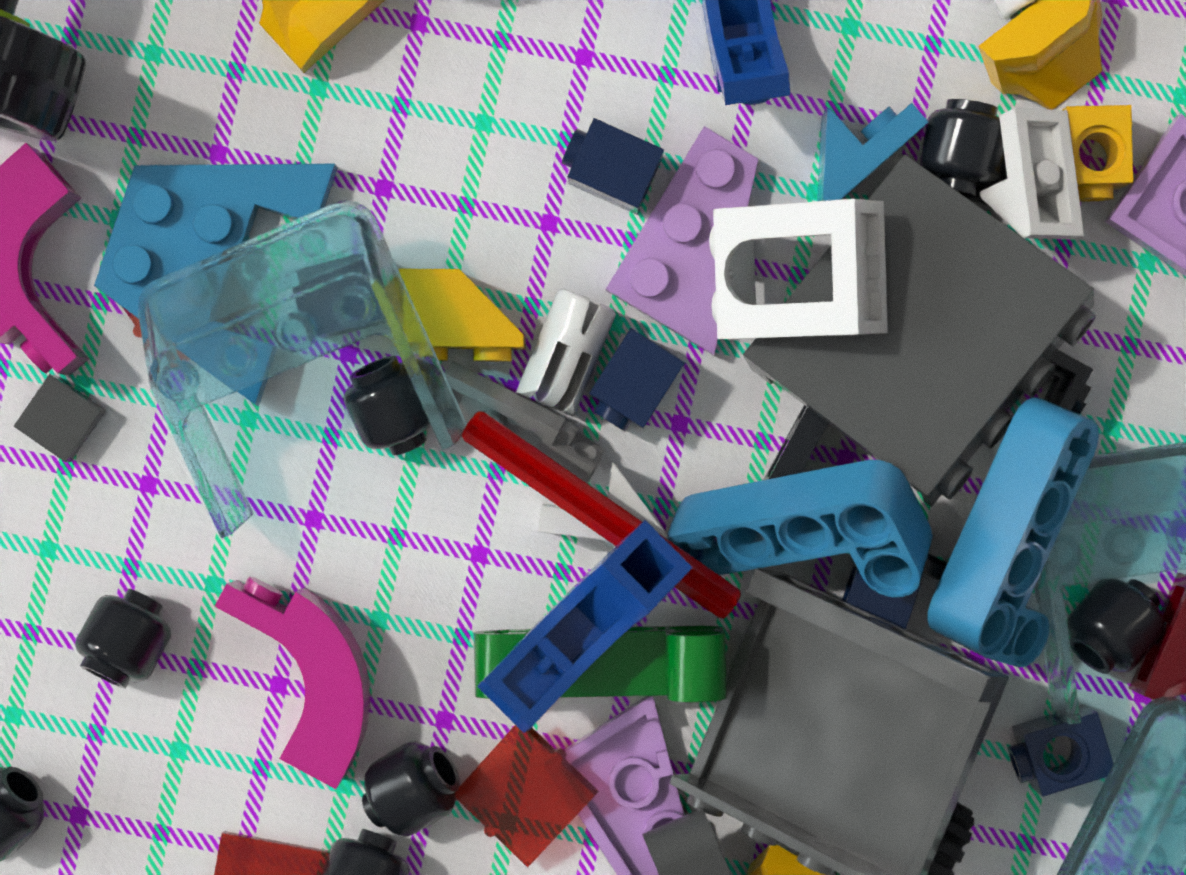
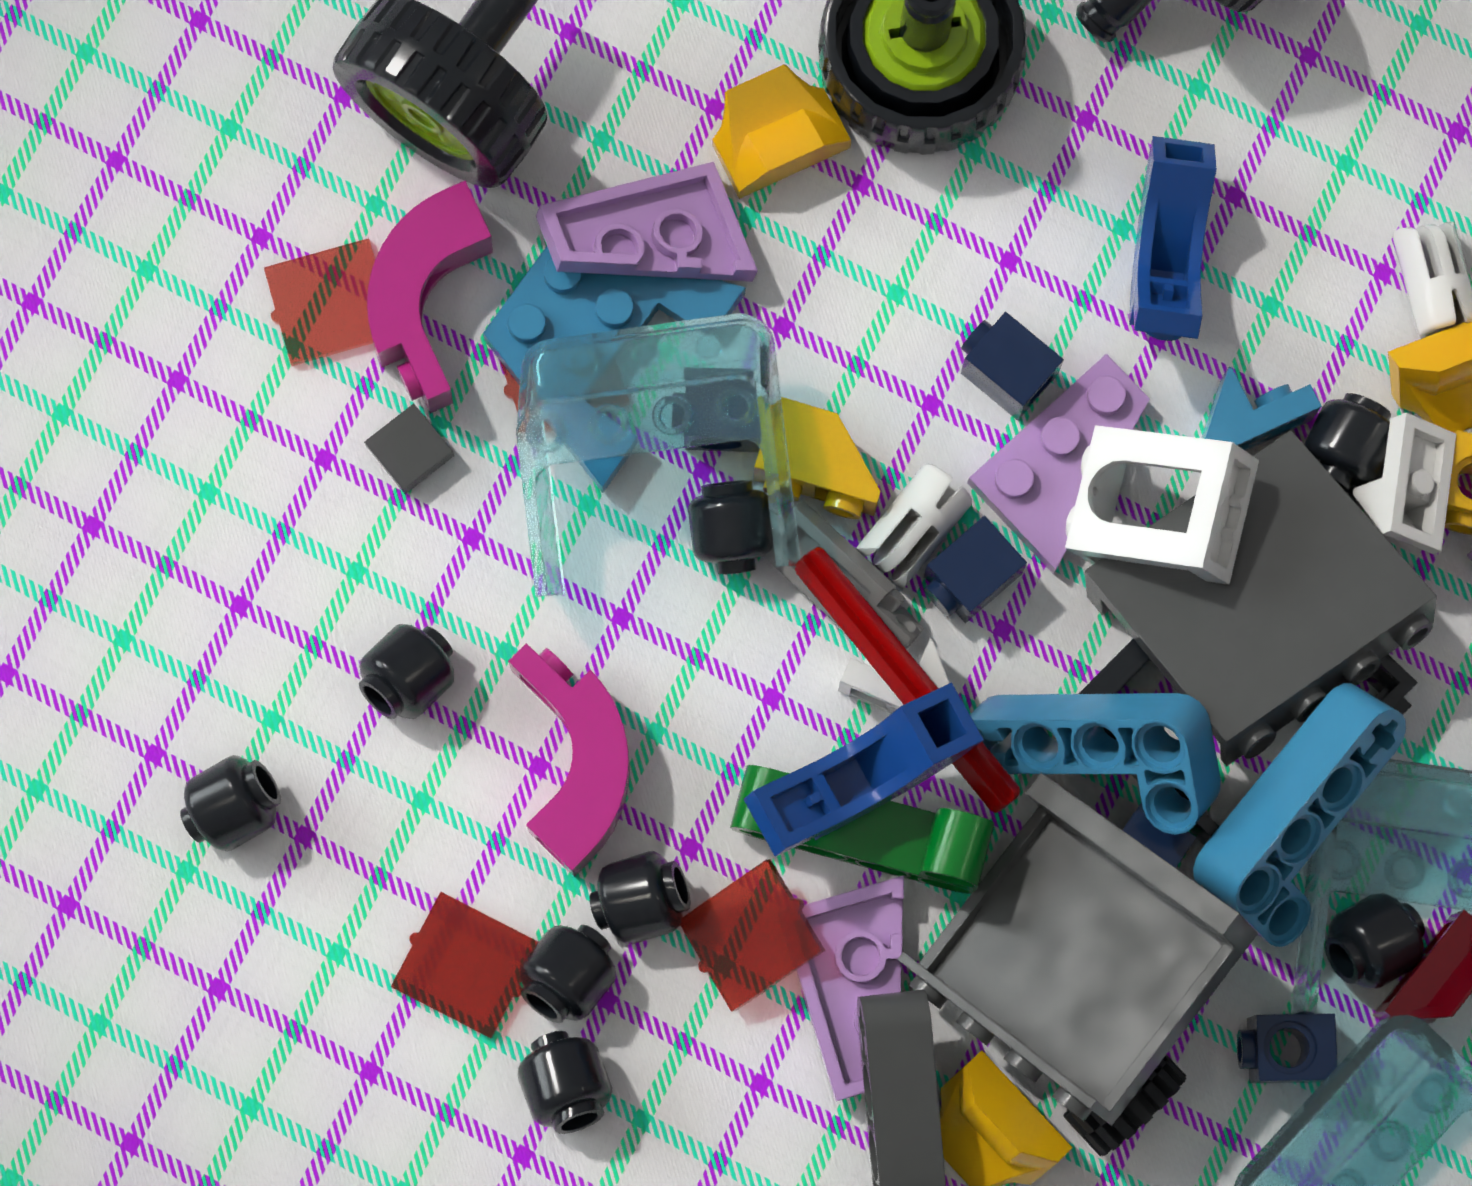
camera: 15 degrees right, 10 degrees down
none -> lavender wing [536,162,758,282]

